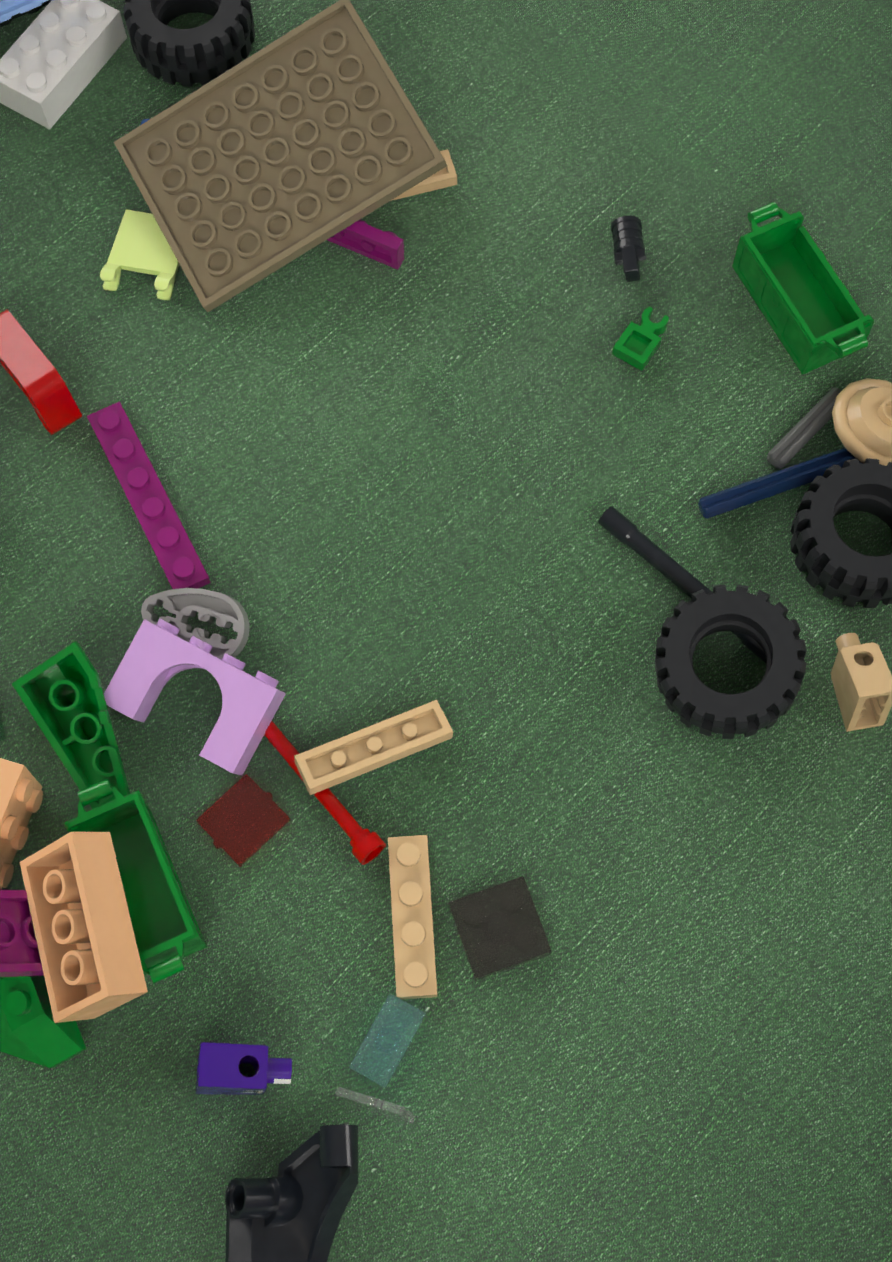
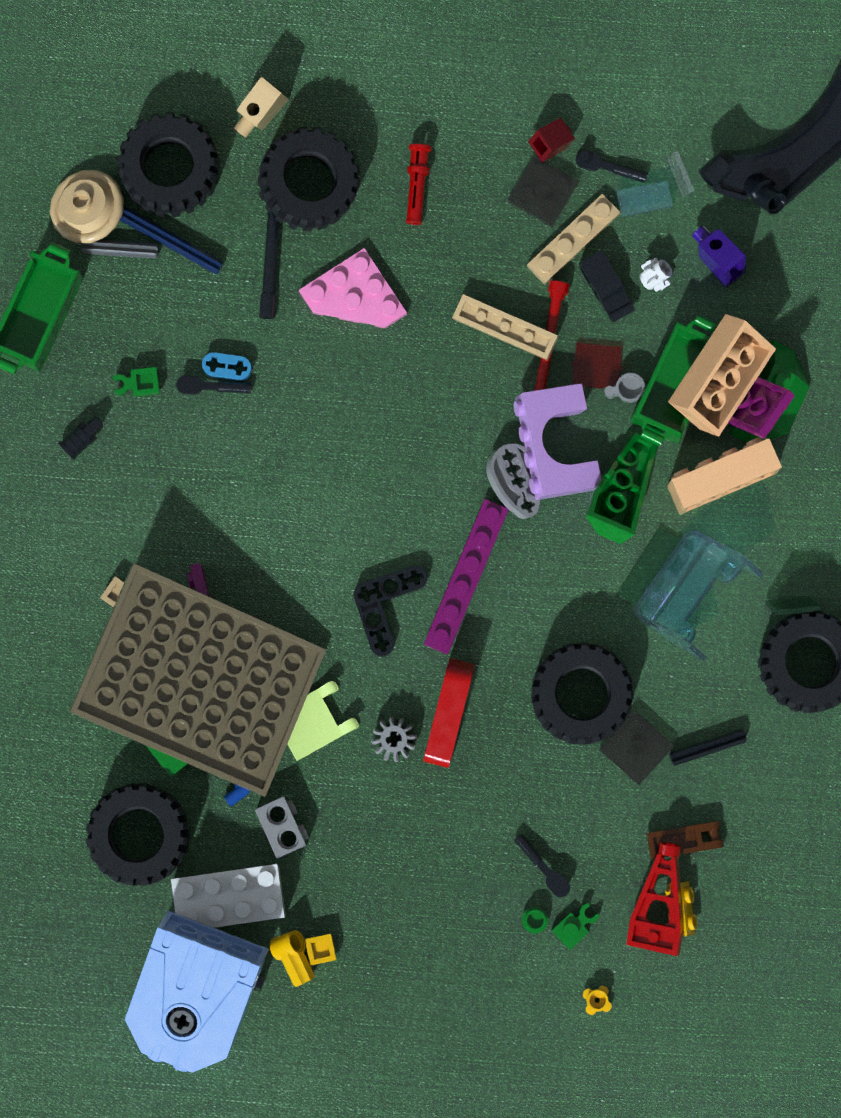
camera: 130 degrees left, 15 degrees up
none -> black piece [176,376,251,395]
none -> dark azure beam [202,353,252,381]
none -> light grey brick [255,796,309,859]
none -> bright pink plate [299,248,407,328]
none -> black beam [354,566,427,657]
none -> light grey gear [371,717,416,762]
none -> red pin [405,144,432,225]
none -> dark red brick [528,117,575,163]
none -> black piece [576,150,648,183]
none -> black piece [578,250,635,323]
none -> light grey piece [604,373,645,403]
none -> white gear [640,258,672,292]

